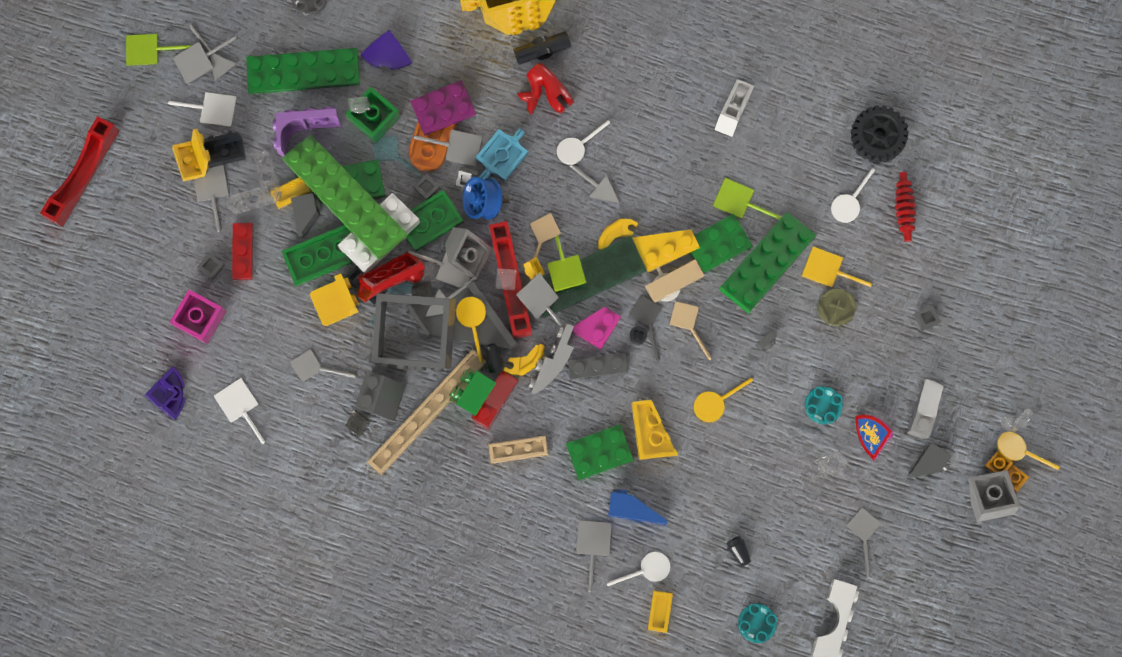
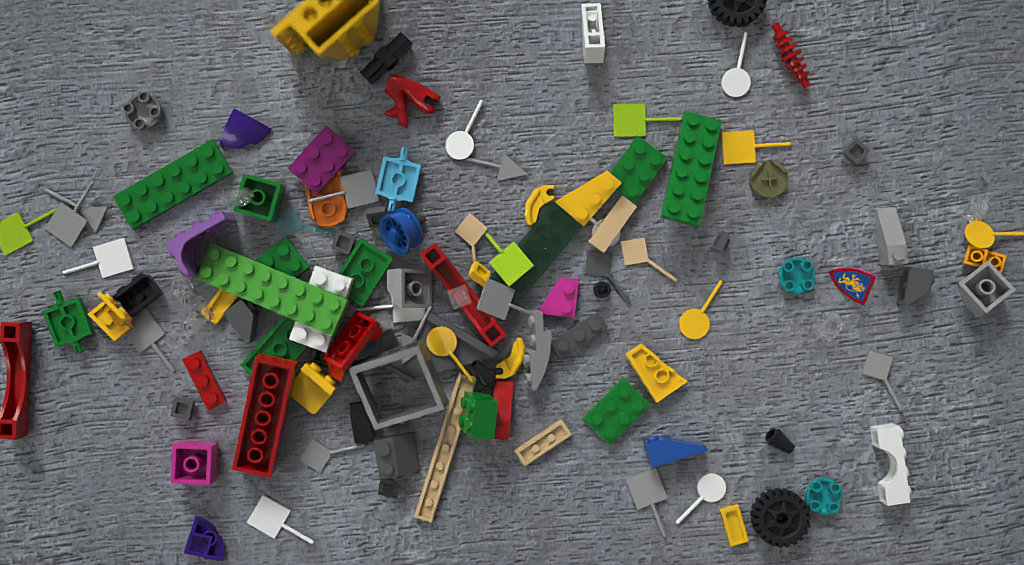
camera: 30 degrees left, 10 degrees up
none -> green plate [42,290,95,354]
none -> red brick [232,353,298,478]
none -> black slope [349,401,374,443]
none -> black wheel [750,488,811,548]

